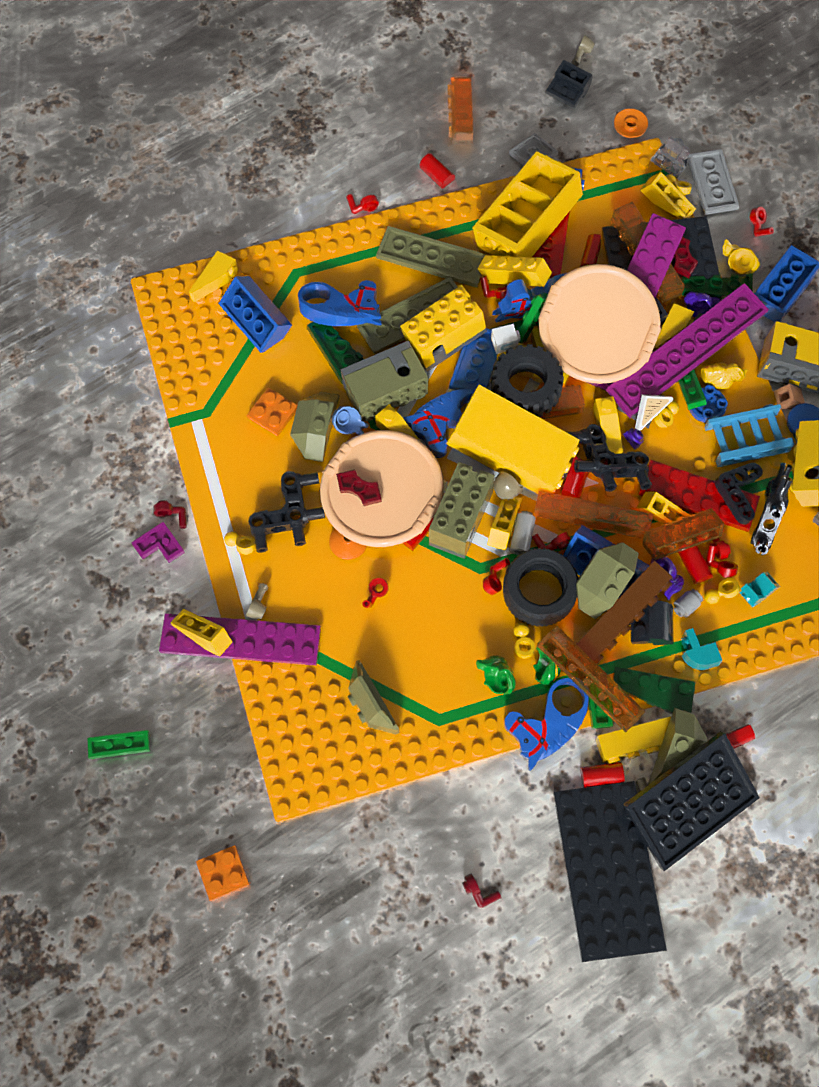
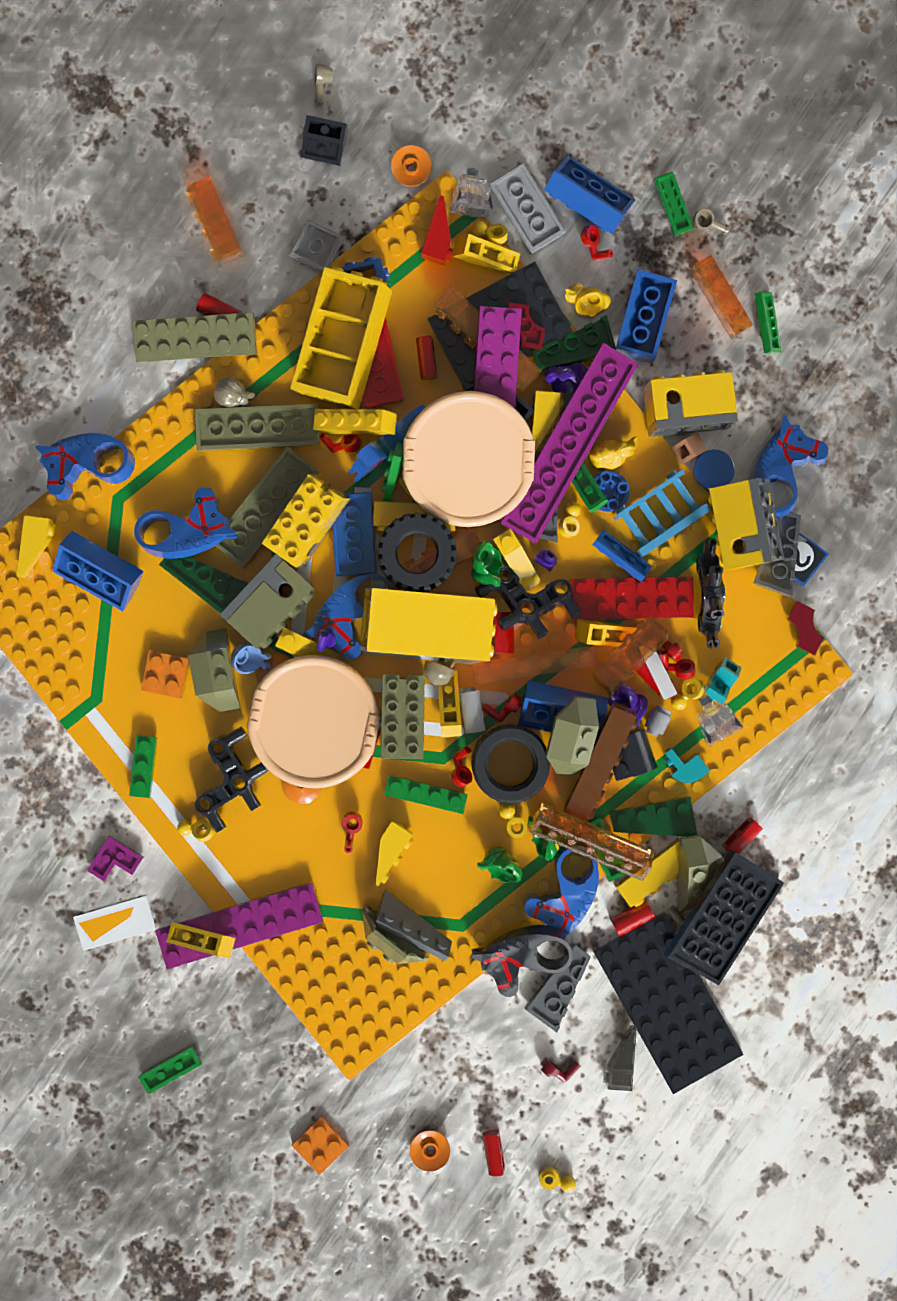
camera: 20 degrees left, 20 degrees up
dark red plate [153,500,187,529] -> none
dark tan bar [246,583,268,619] -> none
dark red tile [336,469,382,506] -> none
red plate [346,194,379,214] -> none
white brick [491,324,520,354] -> none
tile [635,395,673,430] -> none
black beam [715,463,763,525] -> none
none -> blue animal [35,433,135,500]
none -> white sticker [73,896,156,951]
none -> green plate [129,735,158,798]
none -> olive plate [132,313,257,362]
none -> dark tan piece [213,377,255,408]
none -> dark purple plate [317,628,336,651]
none -> dark grey wing [374,890,452,961]
none -> yellow slope [376,819,414,886]
none -> green plate [384,775,468,814]
none -> orange dish [410,1130,450,1172]
none -> red slope [421,195,453,266]
none -> green hair [471,541,504,587]
none -> black animal [471,925,573,997]
none -> red brick [482,1129,505,1176]
none -> dark grey wing [524,943,591,1033]
none -> yellow plate [539,1167,576,1192]
none -> blue slope [544,155,636,234]
none -> blue plate [592,529,652,582]
none -> clear smoke slope [603,1025,637,1091]
none -> white sticker [639,643,677,699]
none -> clear torso [696,695,744,746]

